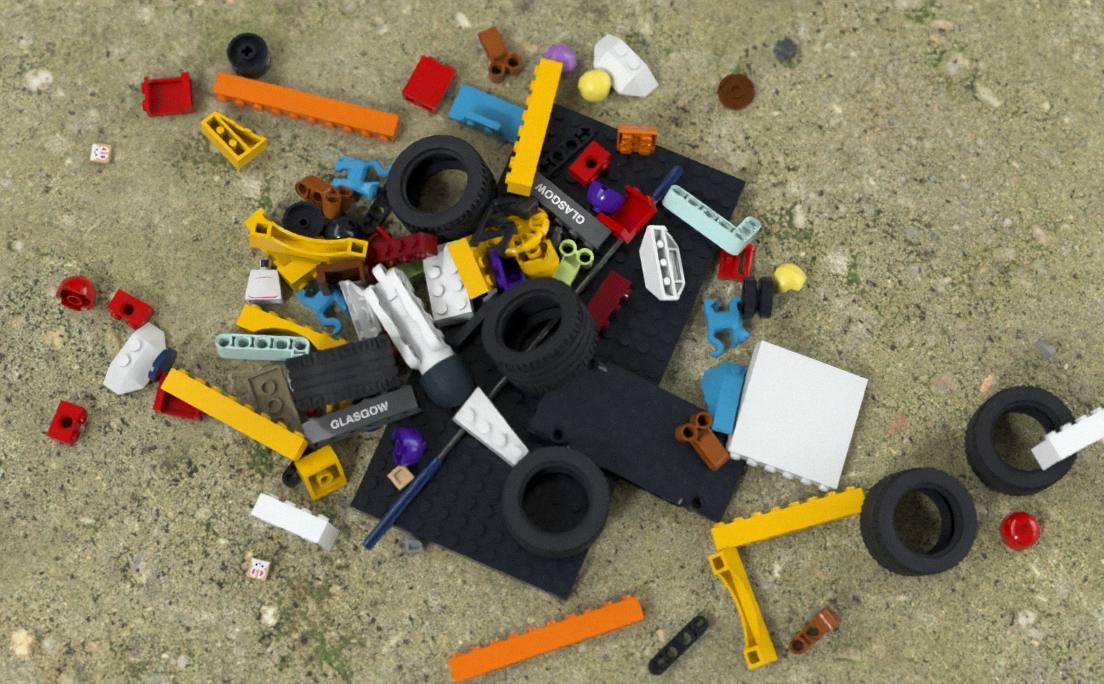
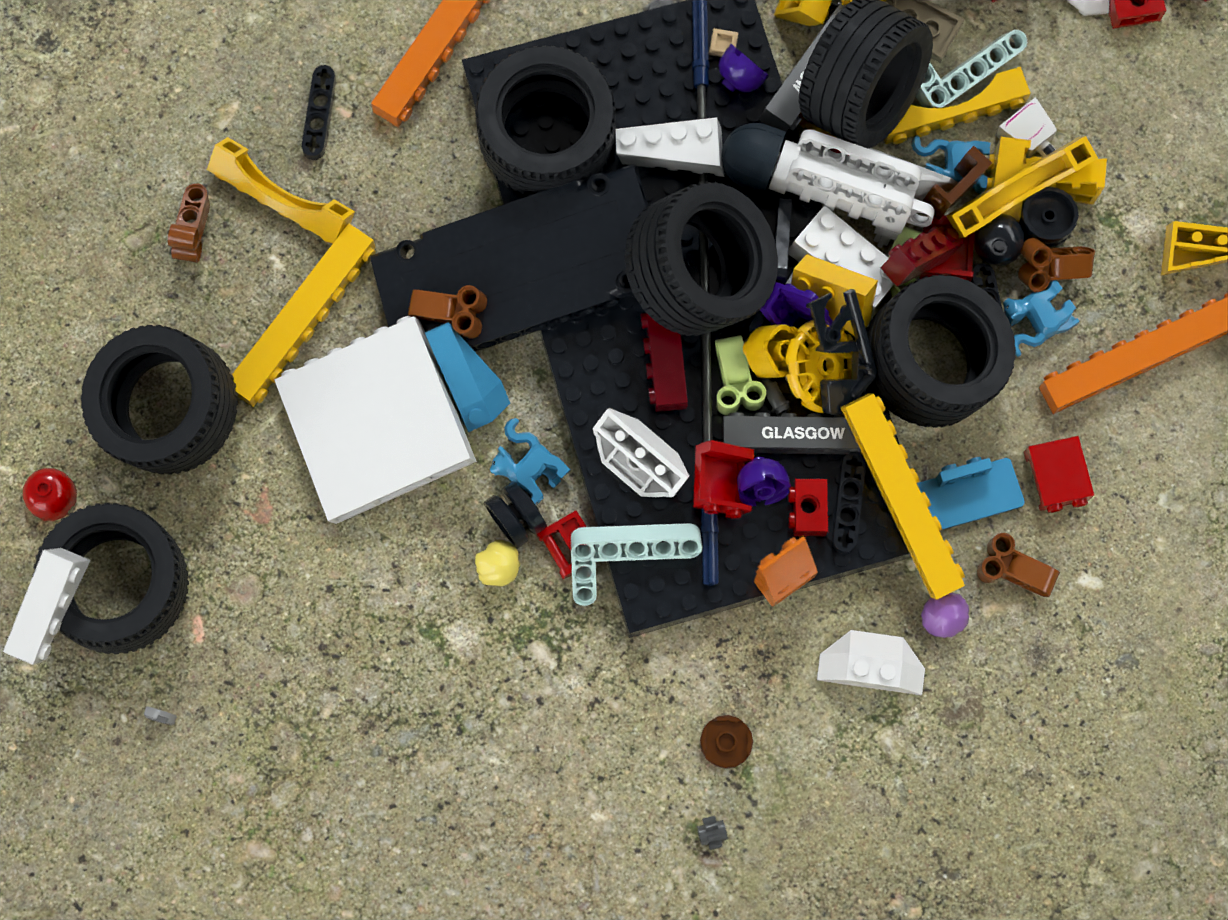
camera: 140 degrees right, 0 degrees up
light yellow hair [578,69,611,103] -> none

